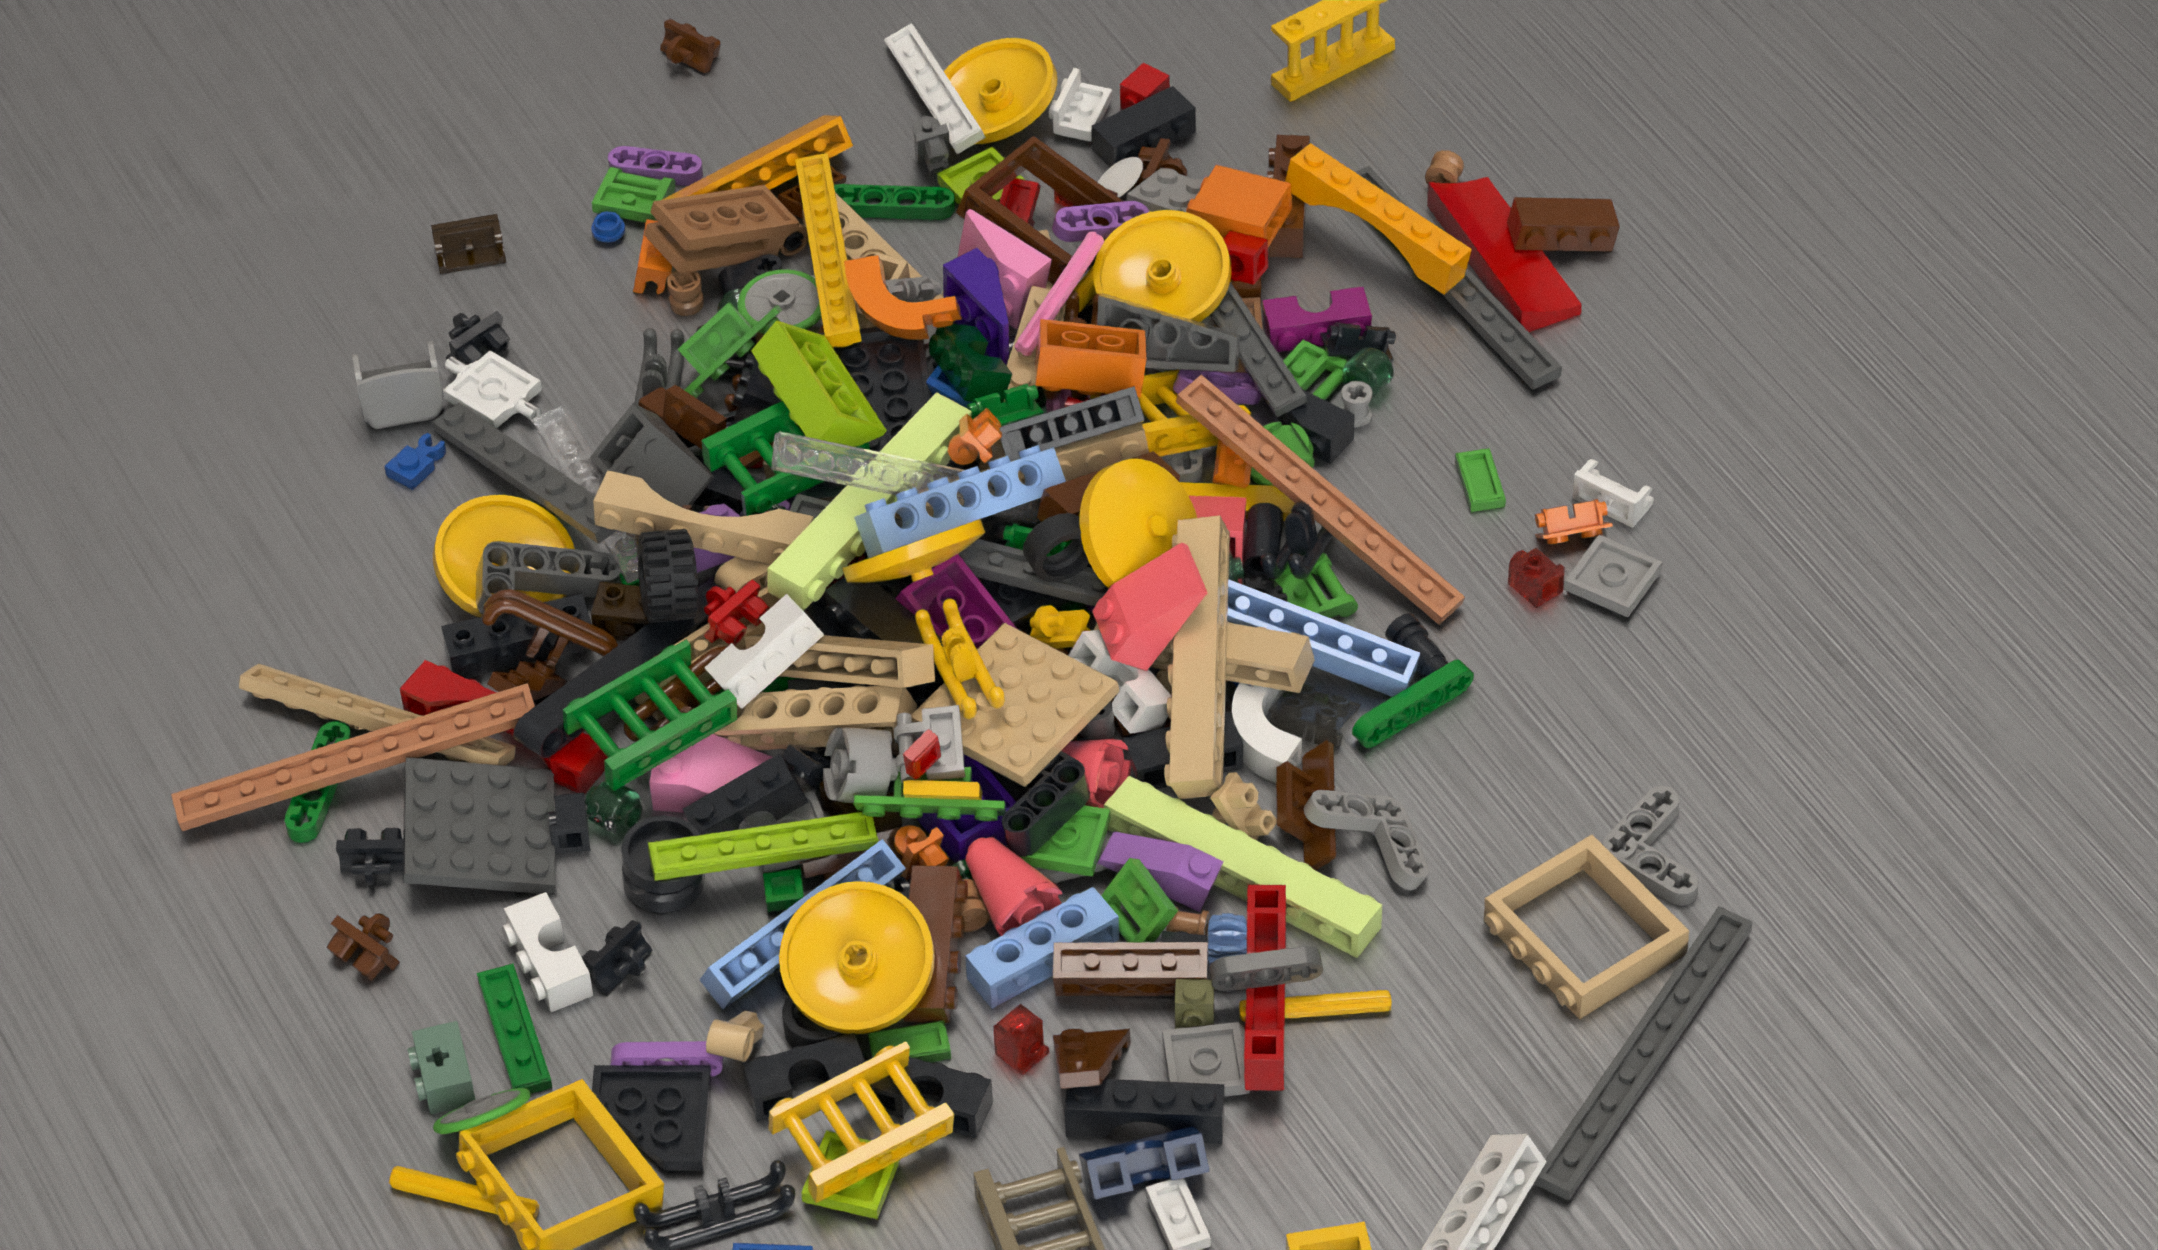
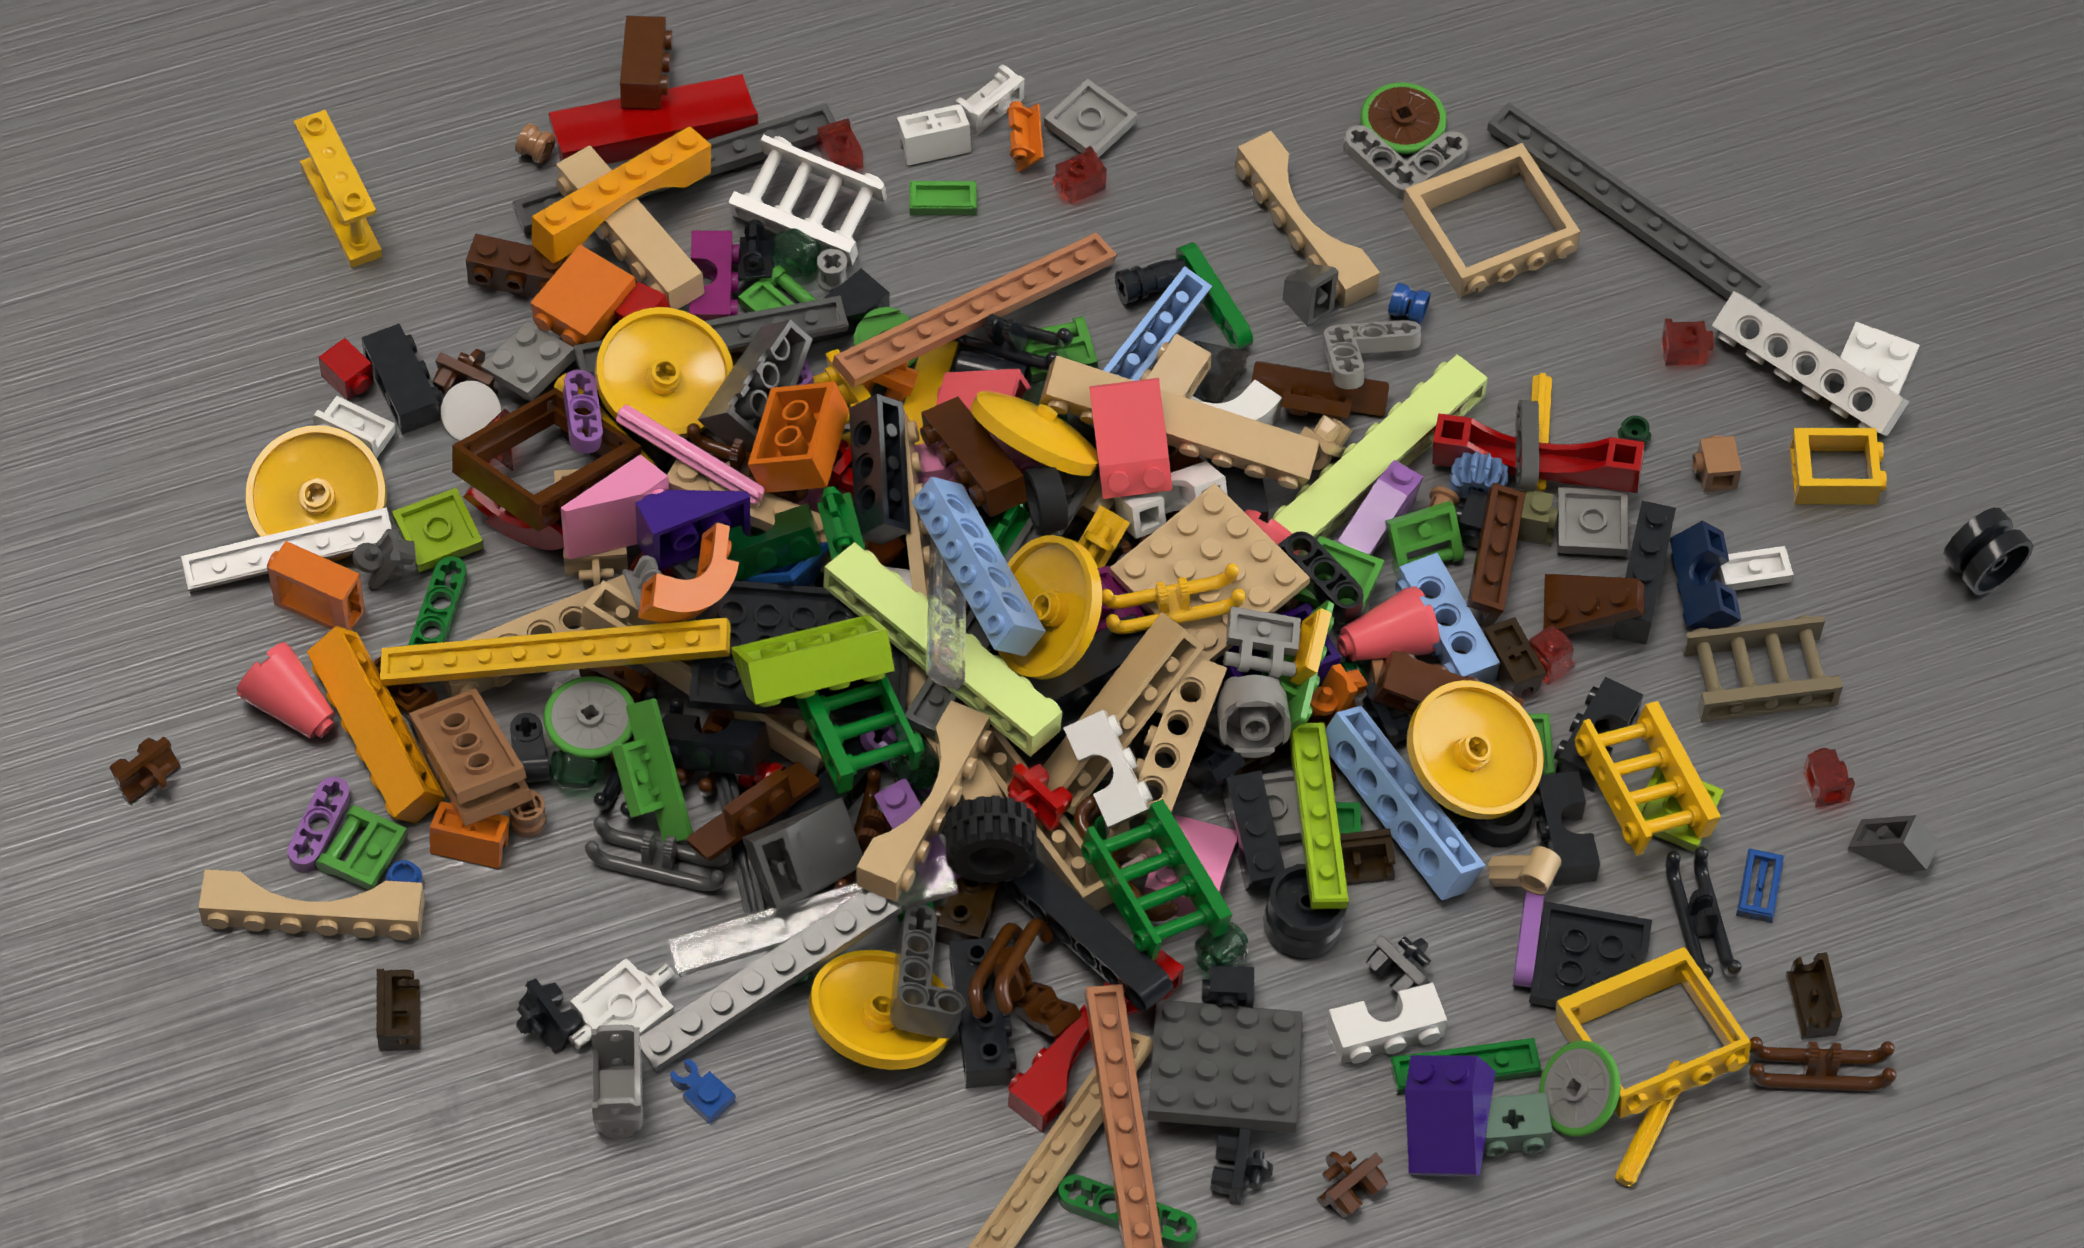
camera: 85 degrees left, 10 degrees up
red tile [903,729,941,780] -> none
orange hips [948,408,1002,465] -> none
none -> tan arch [199,869,425,940]
none -> coral cone [236,642,335,739]
none -> orange window [267,541,365,631]
none -> tan brick [556,145,705,309]
none -> white fence [728,134,887,265]
none -> clear red brick [817,118,863,172]
none -> white hinge [897,104,971,166]
none -> tan arch [1235,131,1380,309]
none -> dark grey slope [1282,264,1339,326]
none -> dark brown hinge [1340,828,1395,885]
none -> reddish brown wheel [1360,82,1447,154]
none -> blue wheel [1388,282,1431,324]
none -> dark purple slope [1405,1055,1496,1177]
none -> dark brown hinge [1483,617,1547,698]
none -> dark green plate [1618,415,1652,445]
none -> clear red brick [1661,318,1714,366]
none -> medium nougat brick [1692,435,1742,492]

